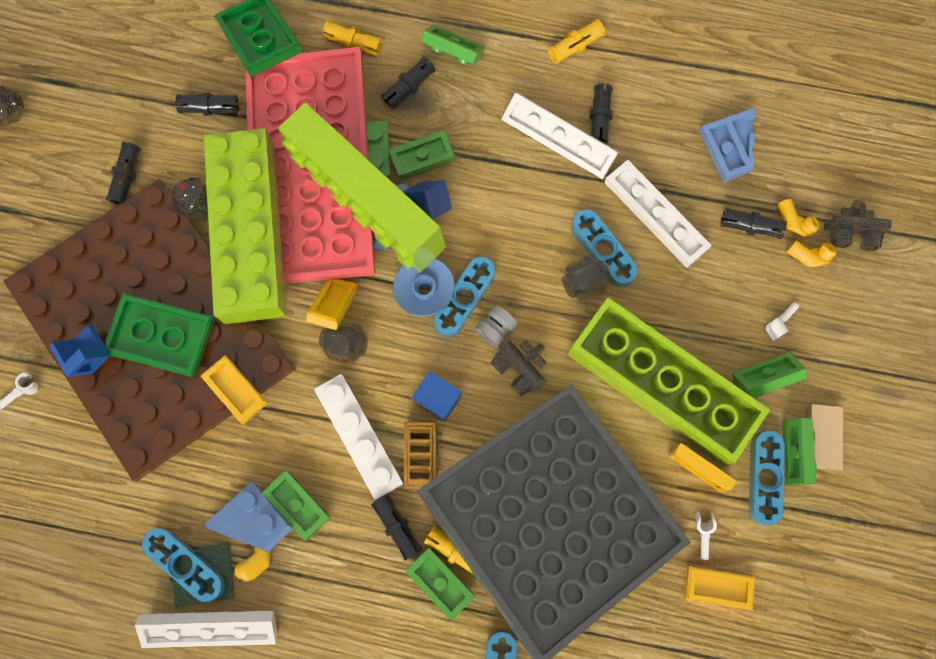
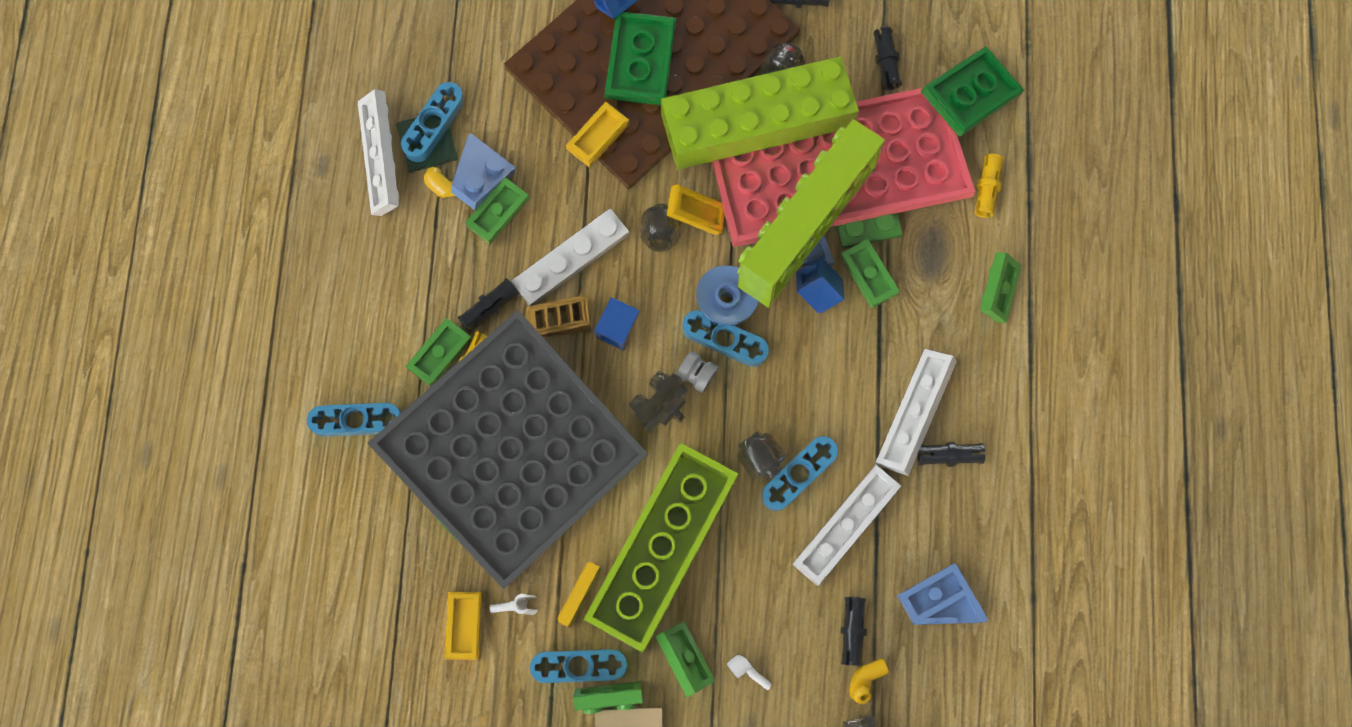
camera: 80 degrees right, 0 degrees up
black pin [381,56,436,110] -> none
yellow pin [547,19,605,64] -> none
yellow arm [787,240,837,267] -> none

